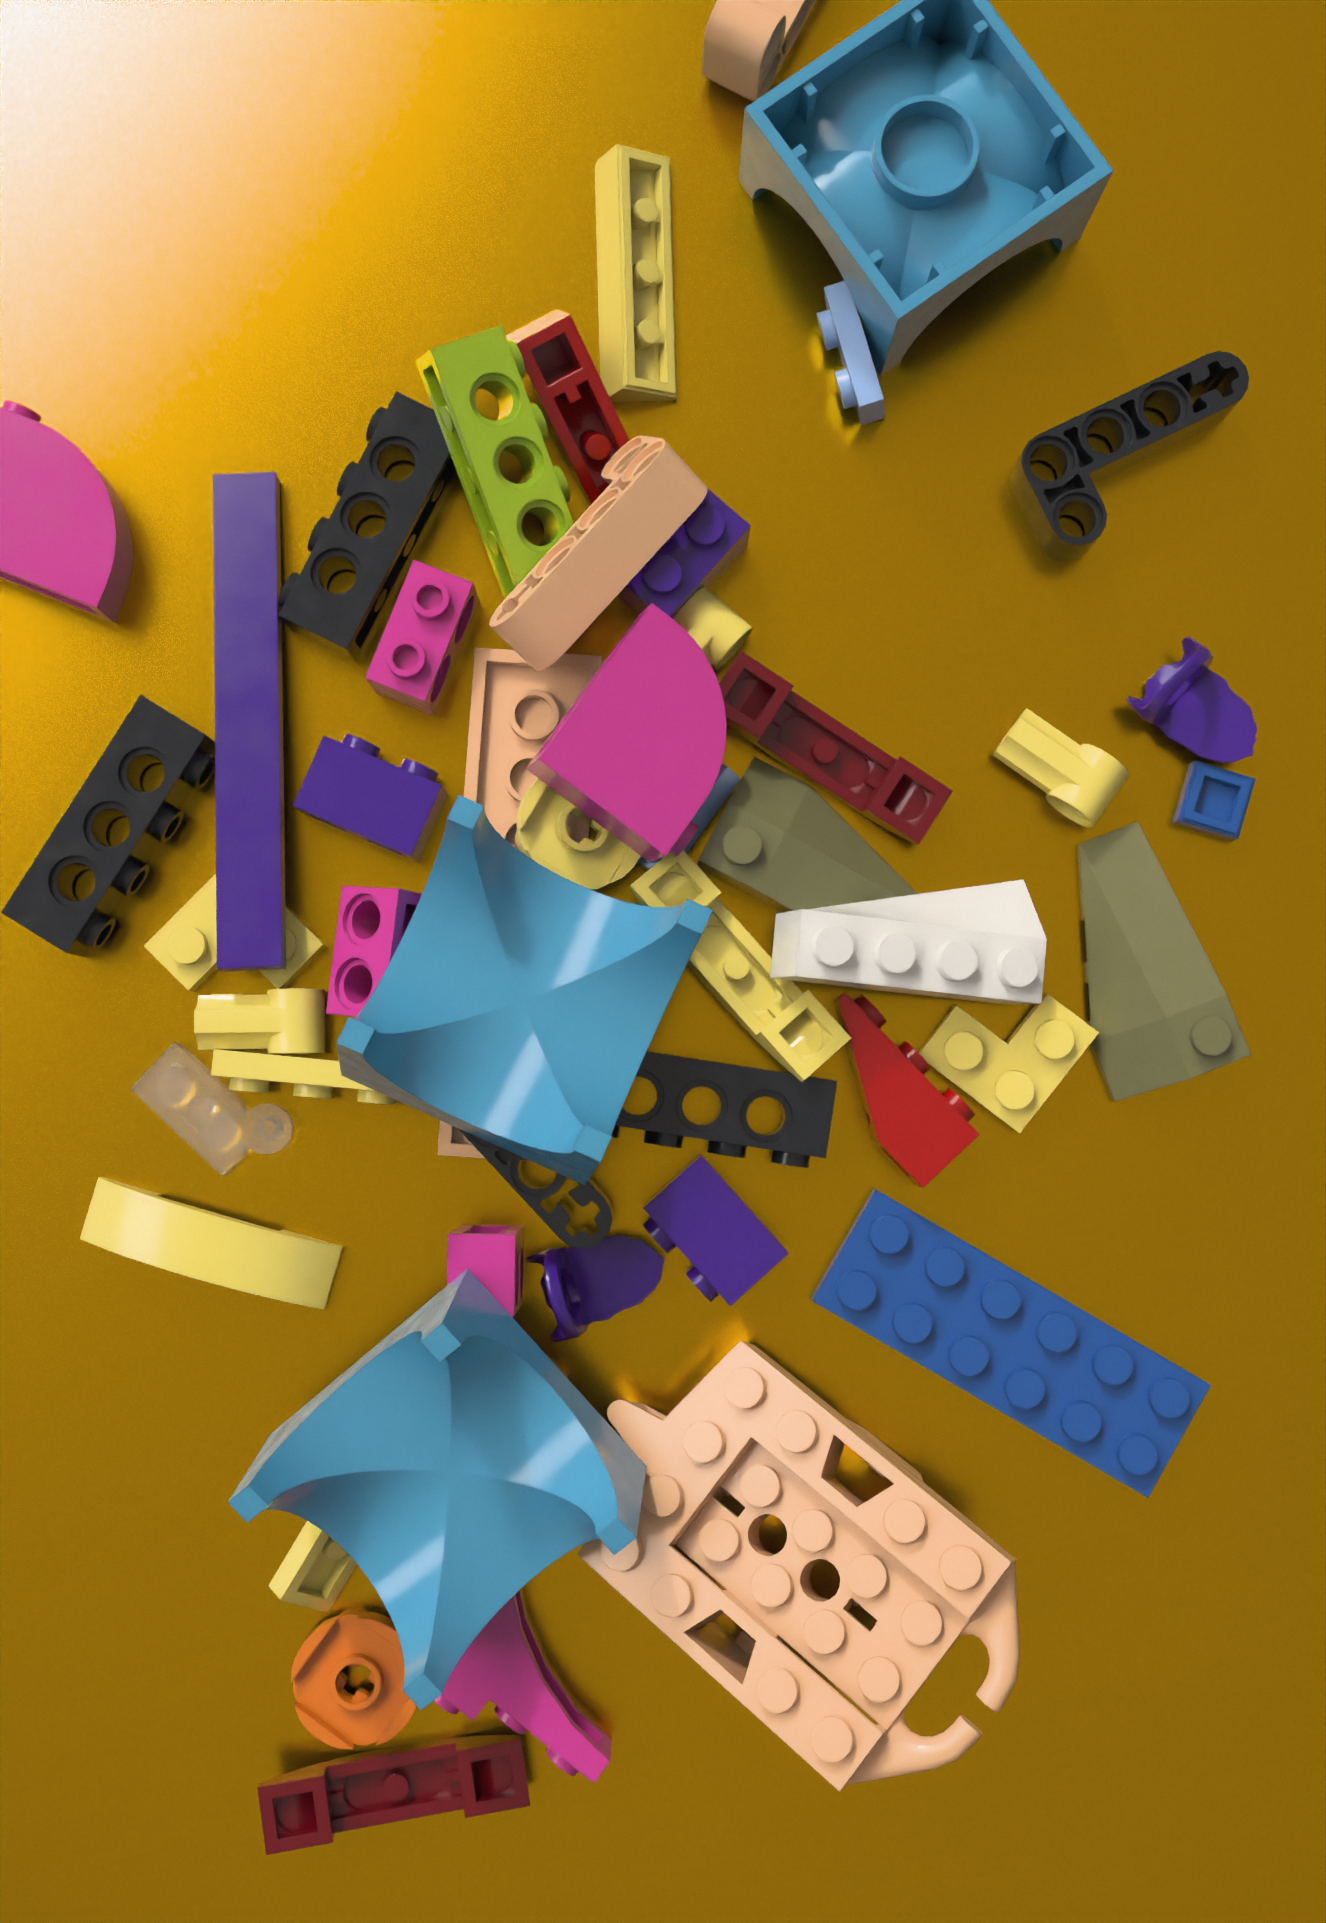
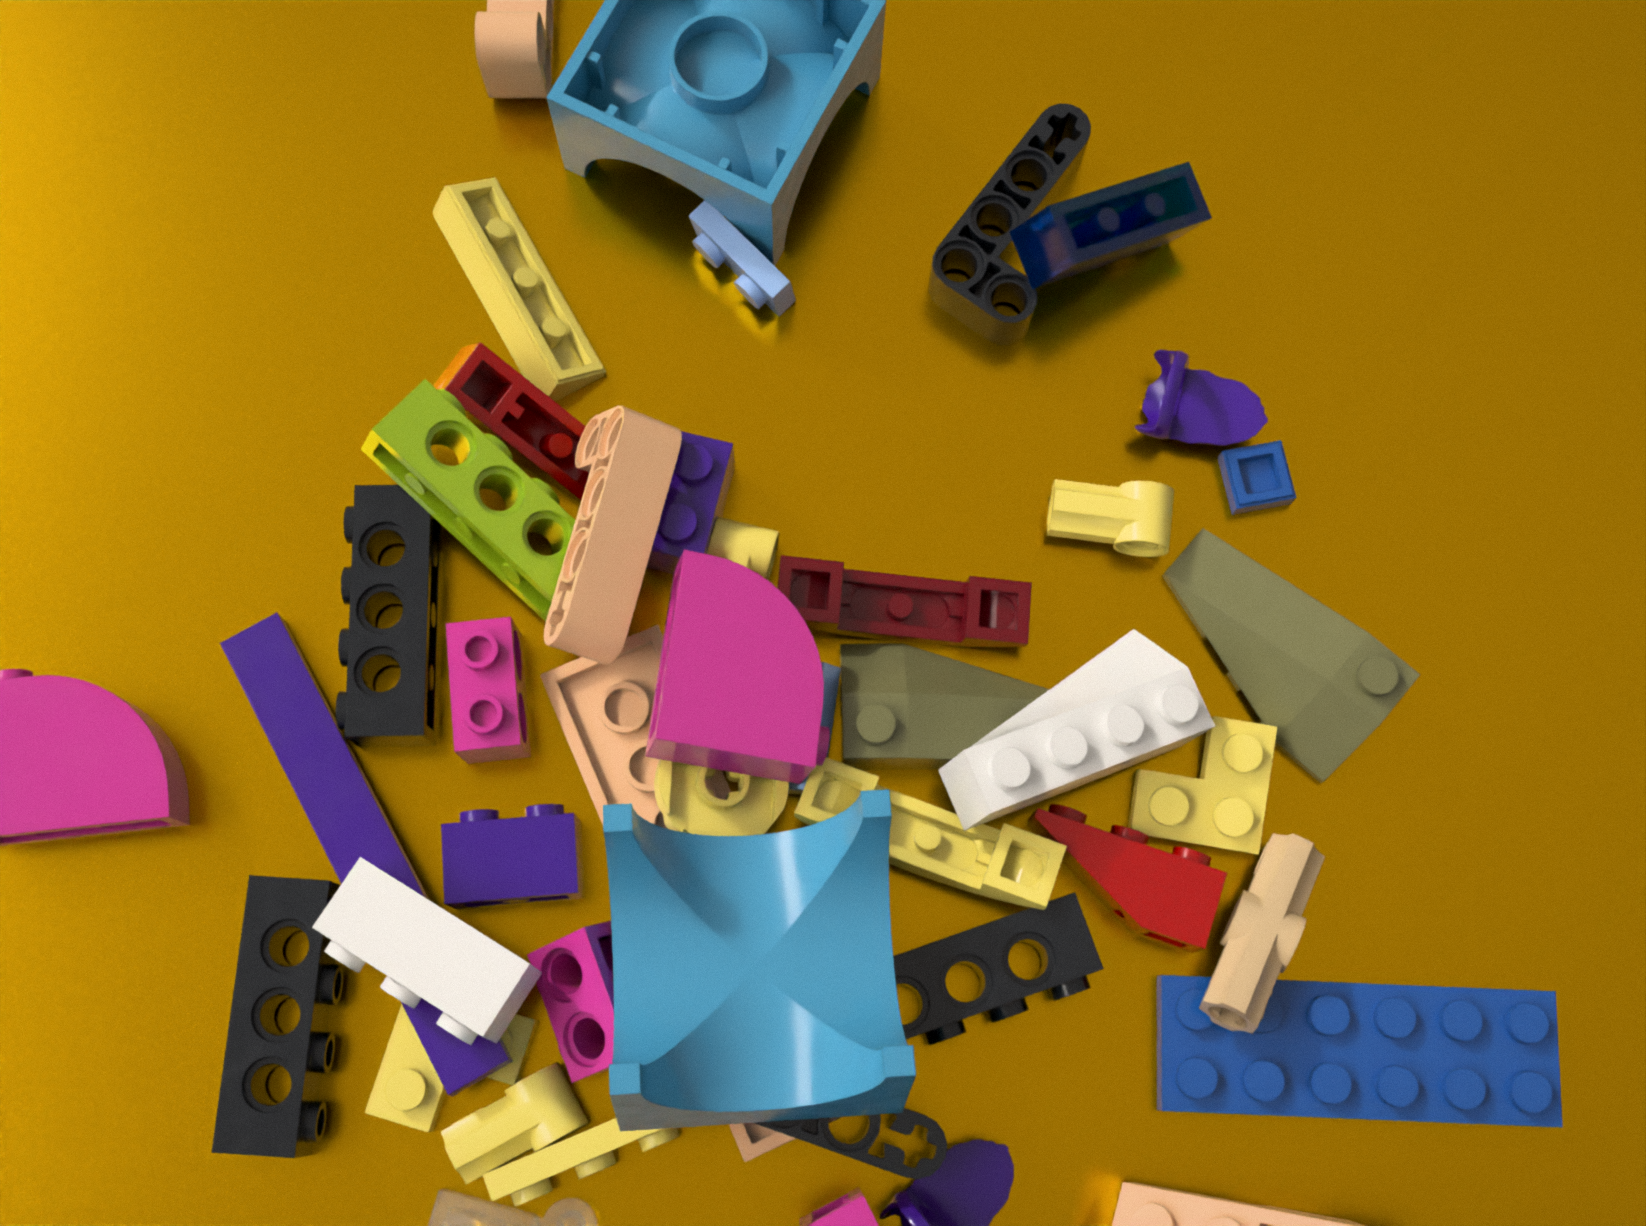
camera: 30 degrees left, 10 degrees down
dark purple brick [642,1154,789,1306] -> none
none -> white brick [312,857,542,1045]
none -> clear blue brick [1009,162,1212,289]
none -> tan piece [1199,833,1325,1034]

